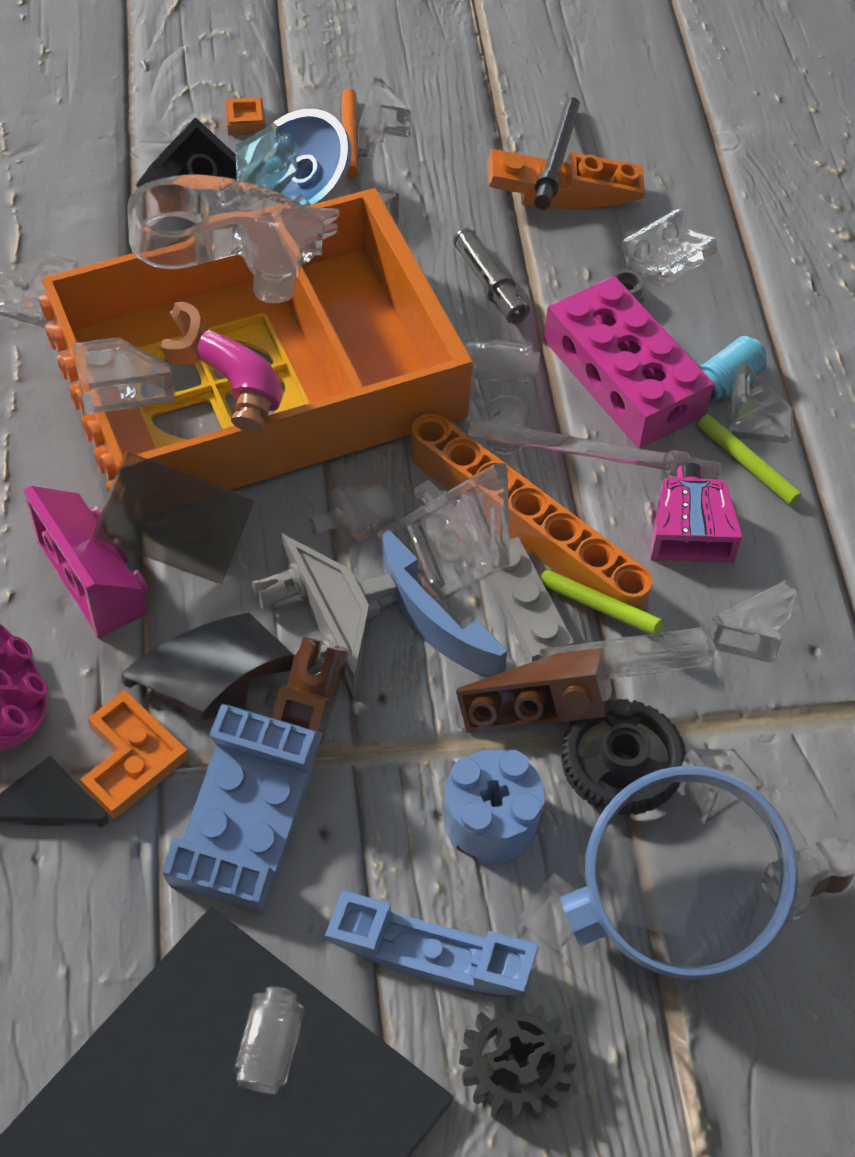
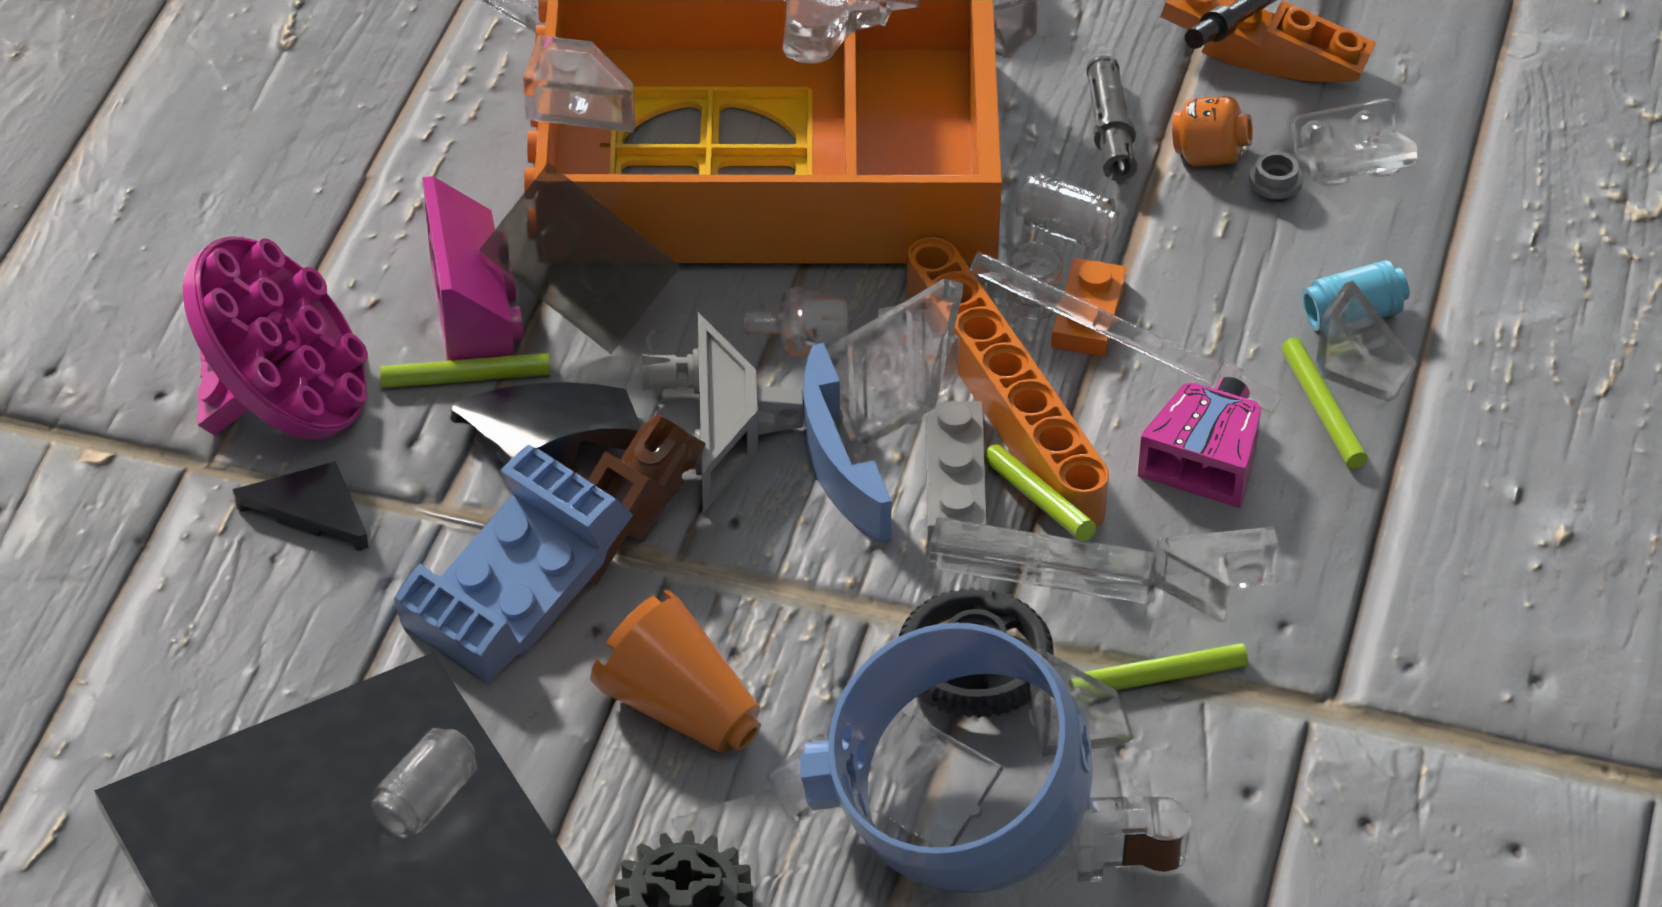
camera: 25 degrees right, 10 degrees down
orange plate [80,689,189,820] -> none
piece [160,302,282,433] -> none
medium blue slope [325,890,539,996] -> none
medium blue brick [443,750,545,864] -> none
reddish brown slope [456,648,612,733] -> none
dark pink brick [543,276,714,449] -> none
none -> lime bar [380,353,550,388]
none -> orange cone [590,590,761,753]
none -> orange plate [1051,257,1127,357]
none -> lime bar [1068,643,1248,698]
none -> orange head [1172,96,1253,167]

